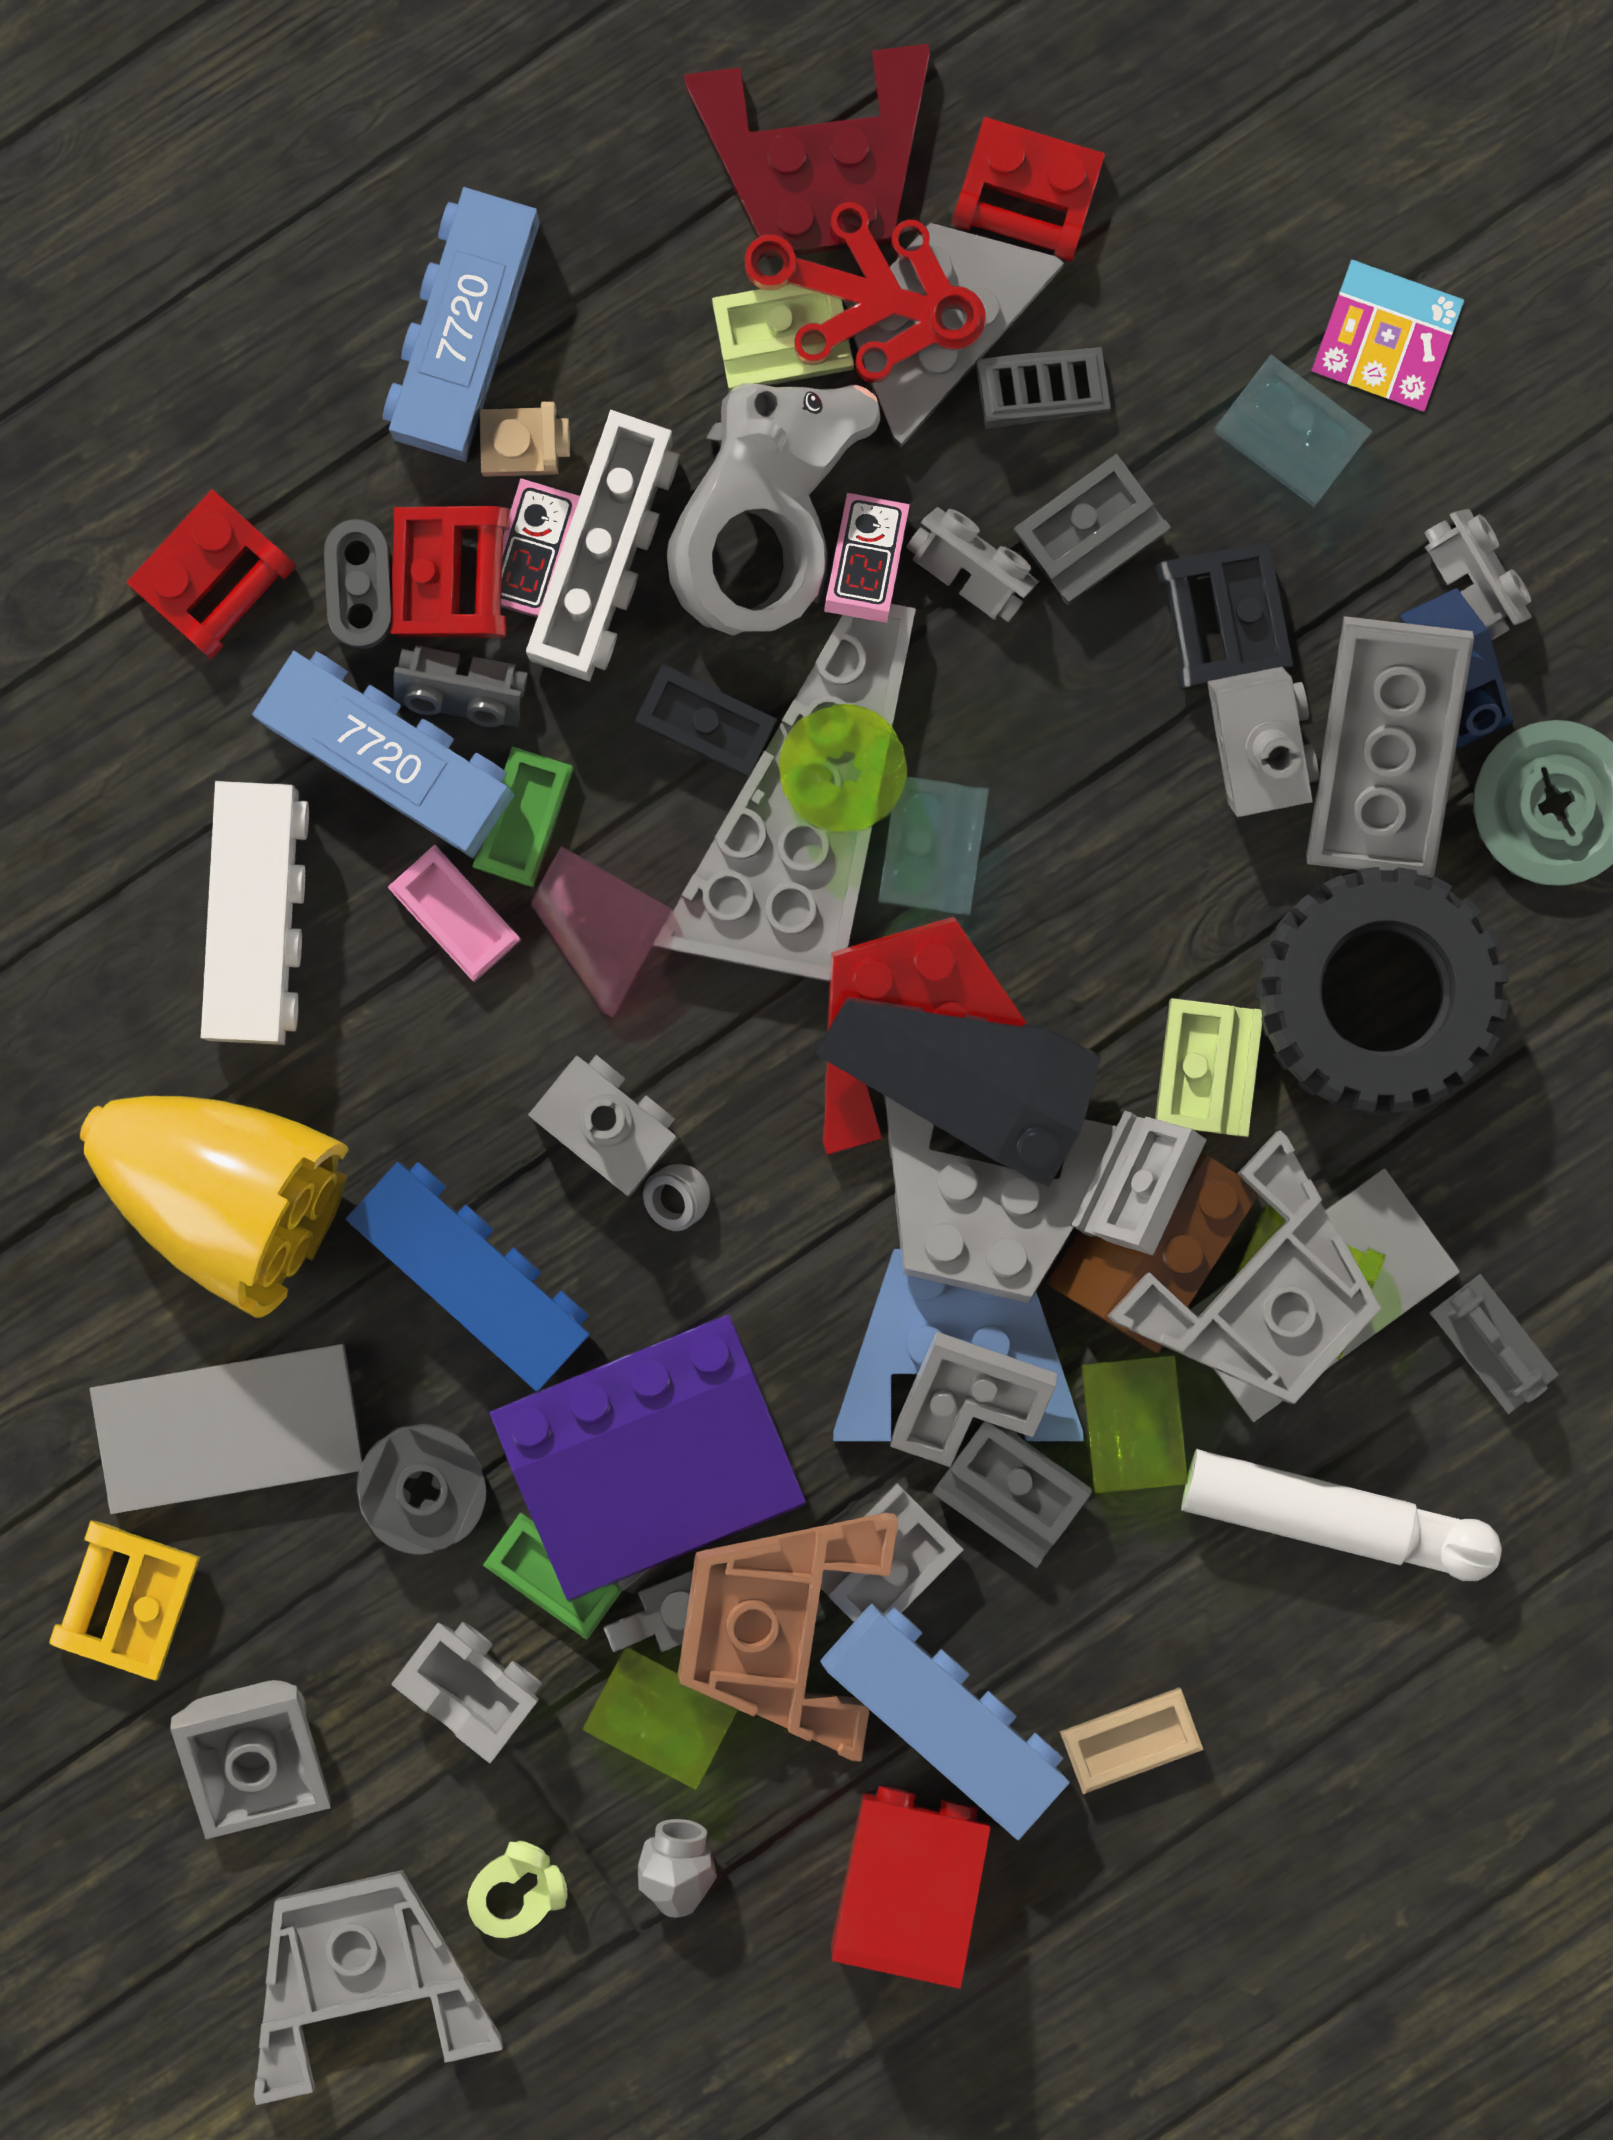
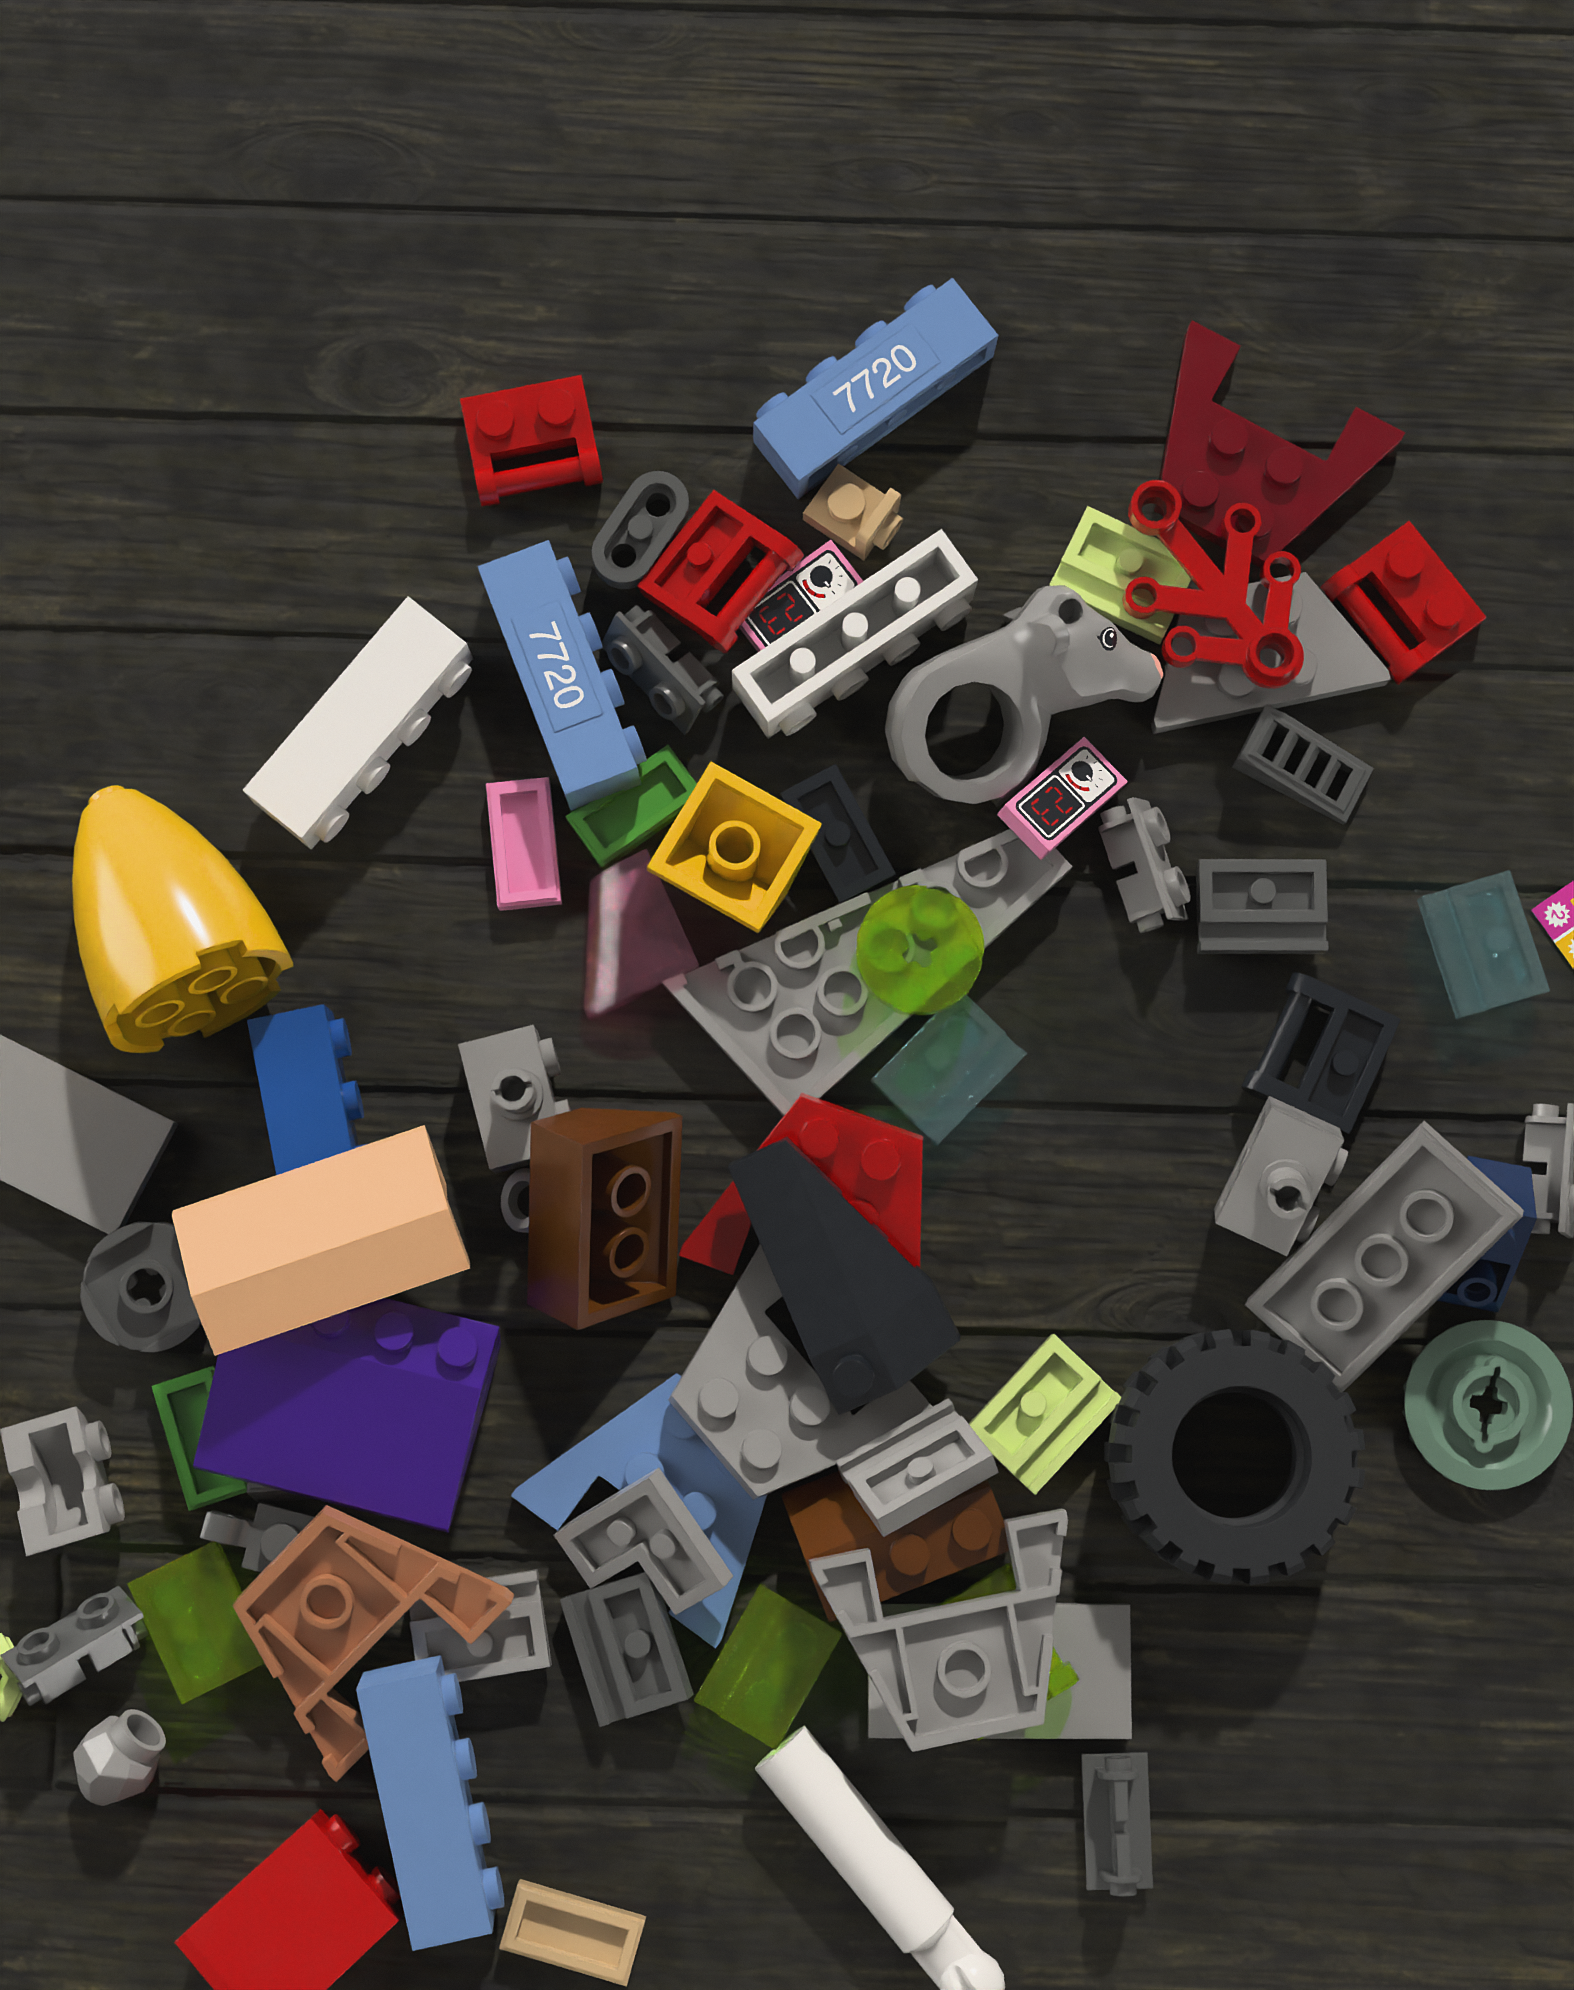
camera: 35 degrees right, 5 degrees down
none -> dark grey hinge [0,1585,149,1706]
none -> light nougat slope [172,1125,470,1356]
none -> reddish brown slope [527,1108,683,1330]
none -> yellow slope [647,762,822,933]

